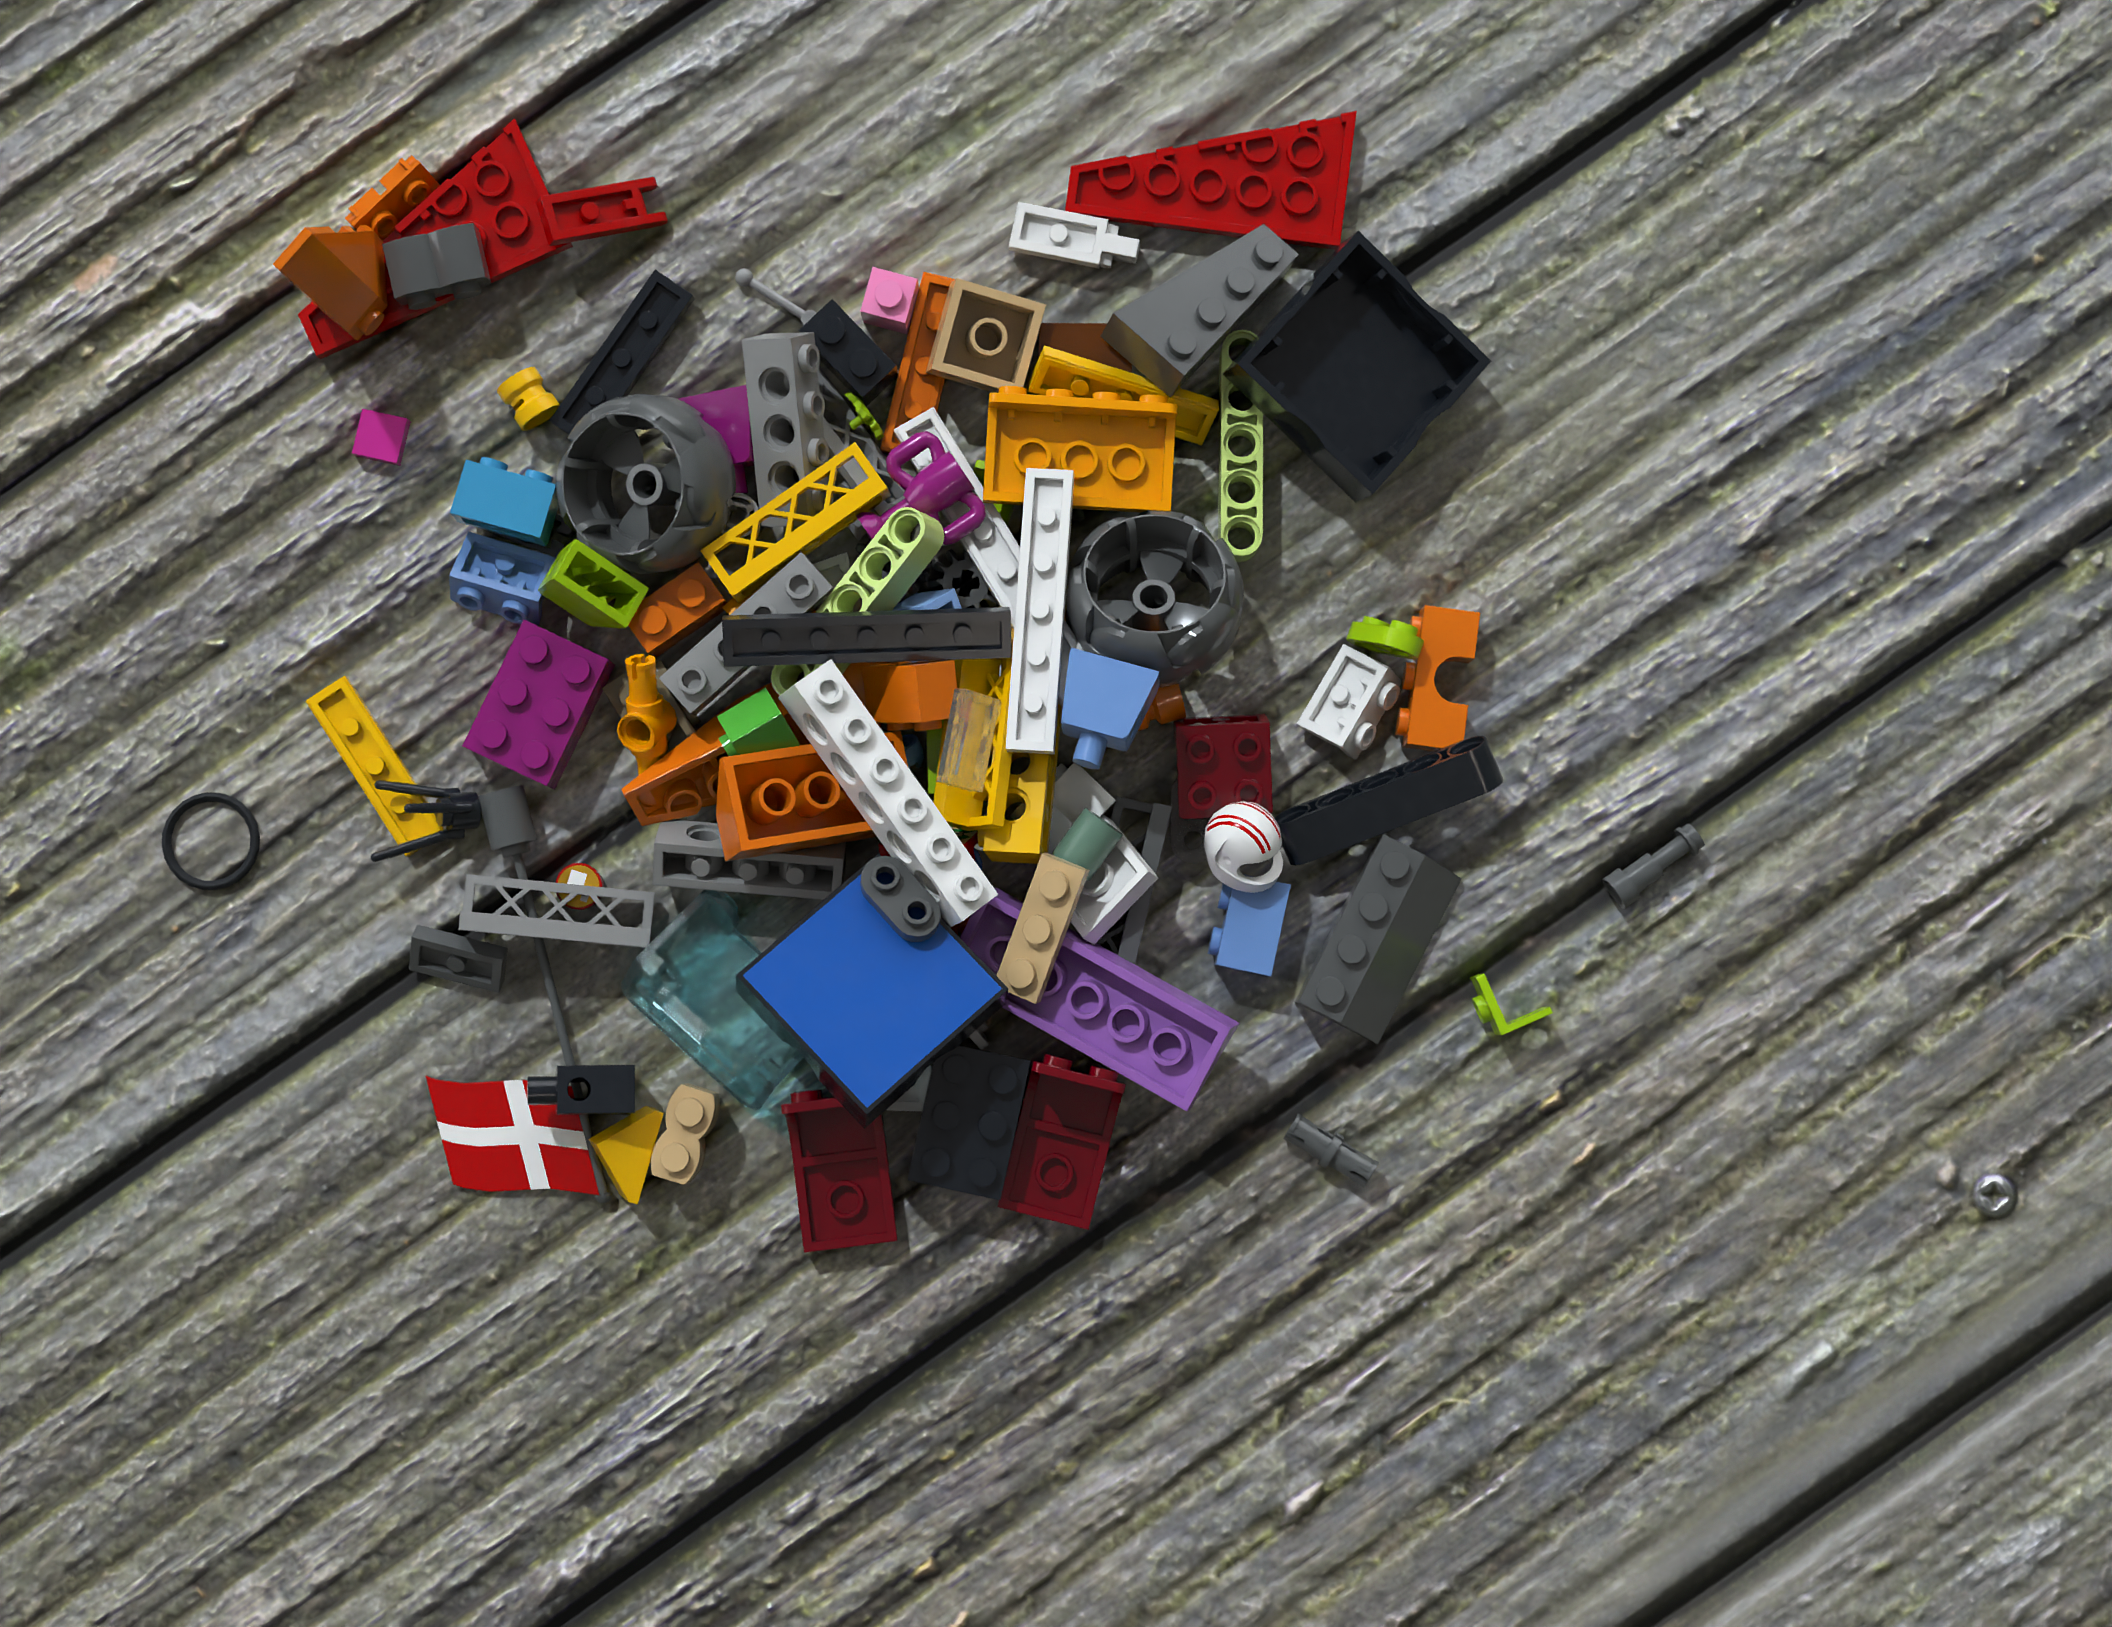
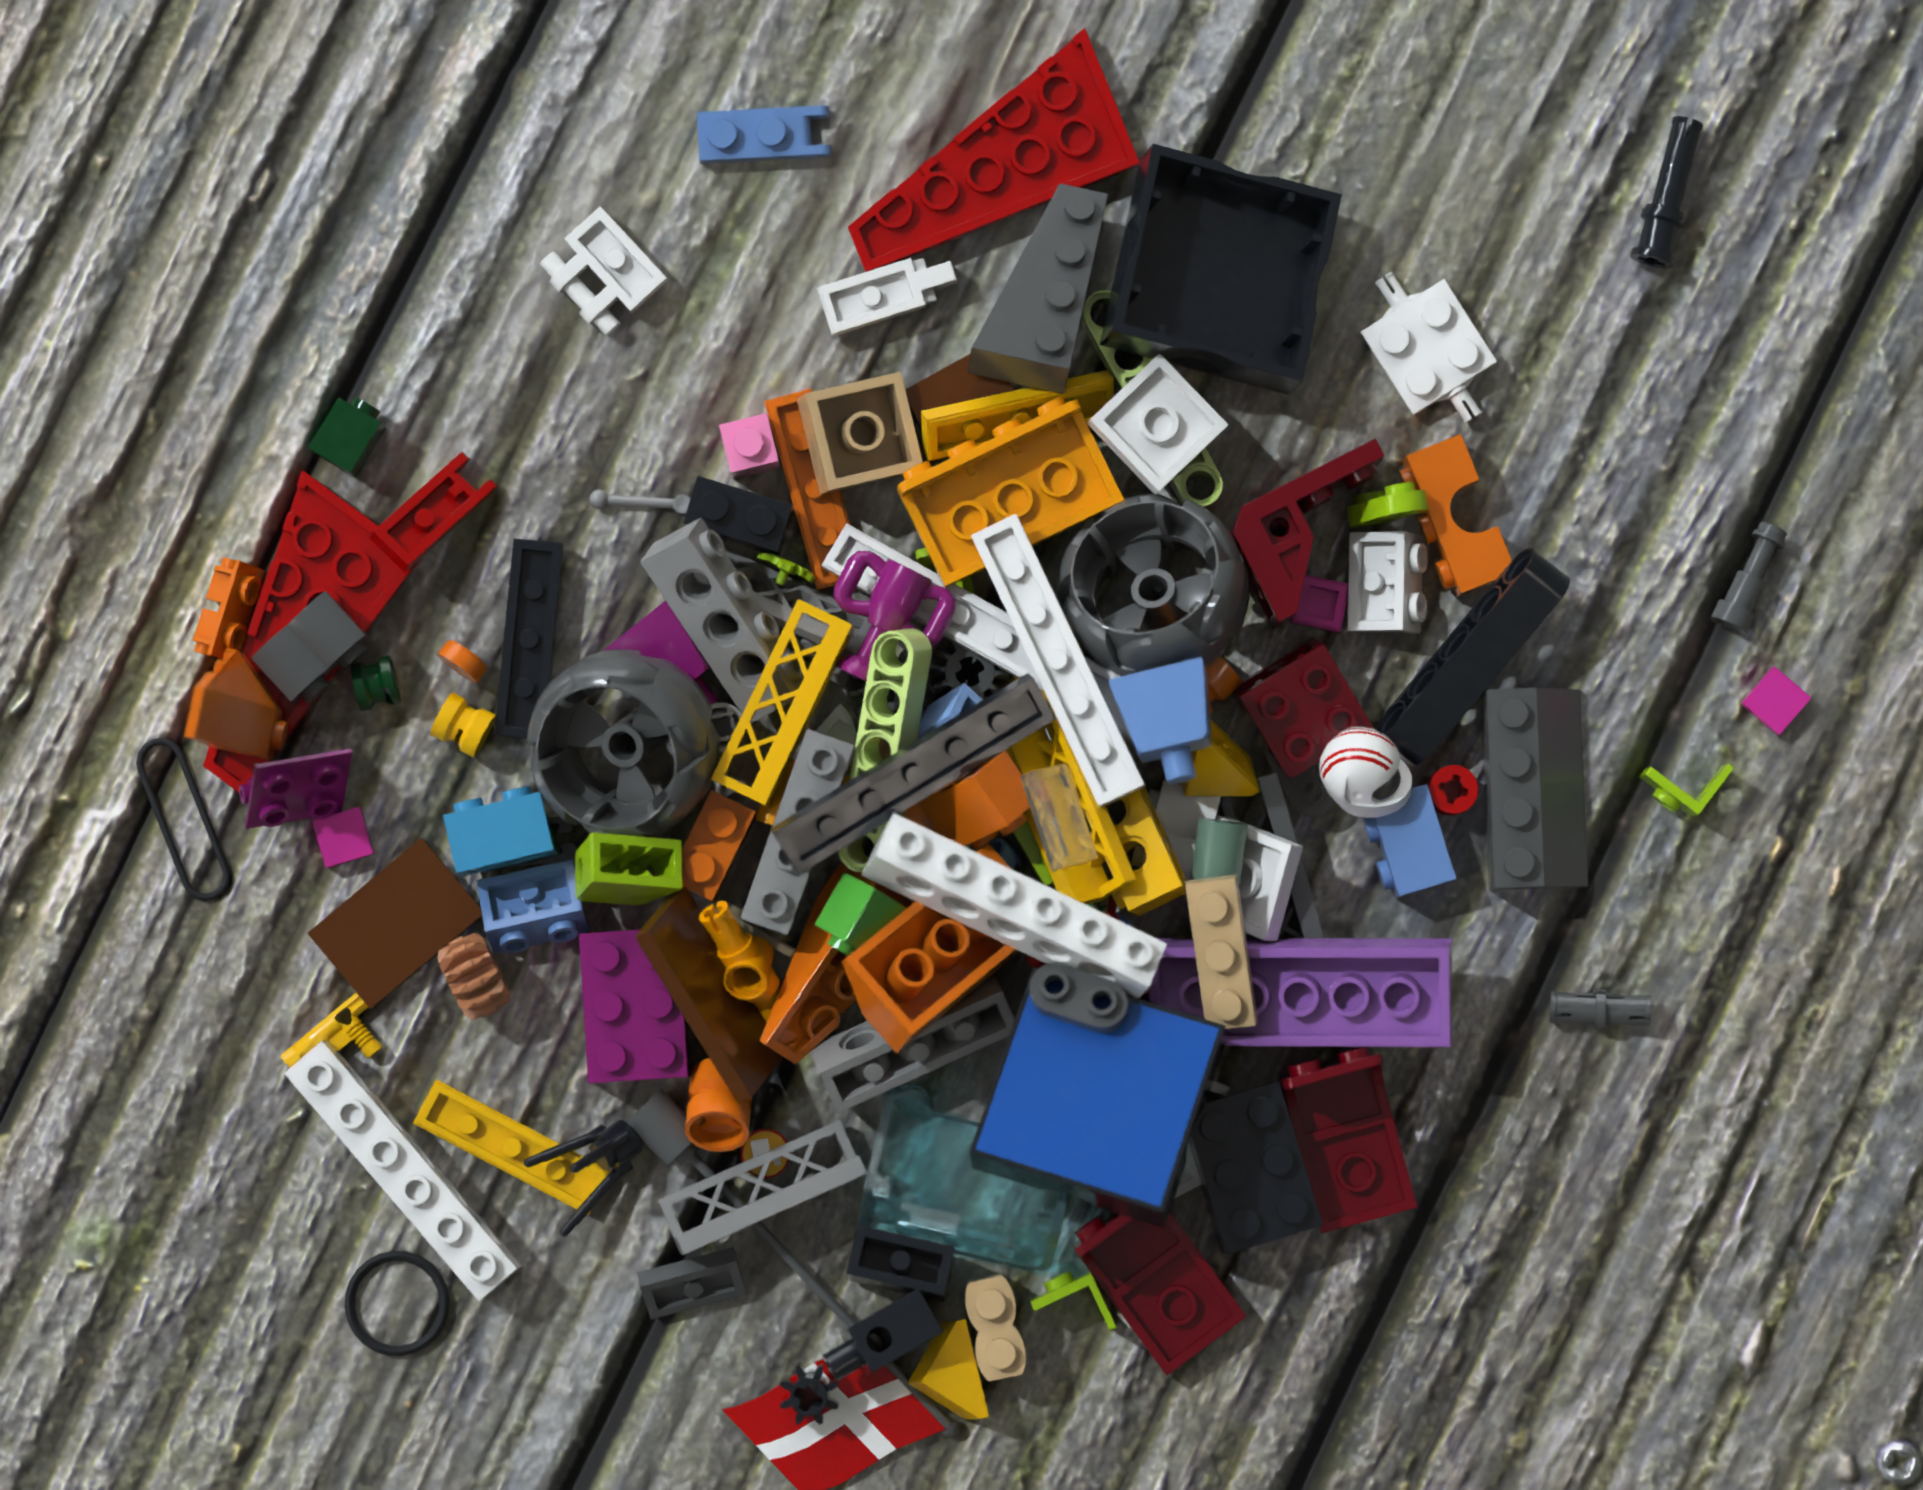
camera: 25 degrees left, 0 degrees up
none -> black piece [136,738,231,901]
none -> magenta hinge [239,748,353,829]
none -> yellow hose [280,992,383,1068]
none -> white brick [284,1041,522,1301]
none -> reddish brown tile [307,837,482,1009]
none -> dark green brick [308,397,386,478]
none -> dark green wheel [351,655,401,711]
none -> orange tile [437,640,487,684]
none -> nougat gear [437,933,511,1020]
none -> white plate [540,206,668,336]
none -> reddish brown tile [635,886,783,1103]
none -> orange wheel [685,1058,752,1152]
none -> medium blue hinge [697,106,832,164]
none -> black gear [780,1363,840,1425]
none -> black brick [846,1225,955,1302]
none -> lime bracket [1030,1271,1117,1331]
none -> white plate [1087,353,1228,495]
none -> yellow slope [1181,719,1260,796]
none -> dark red bracket [1232,438,1385,630]
none -> dark pink tile [1291,575,1348,634]
none -> white plate [1361,272,1497,424]
none -> red wheel [1427,765,1478,816]
none -> black pin [1630,116,1703,268]
none -> dark pink tile [1740,666,1811,736]

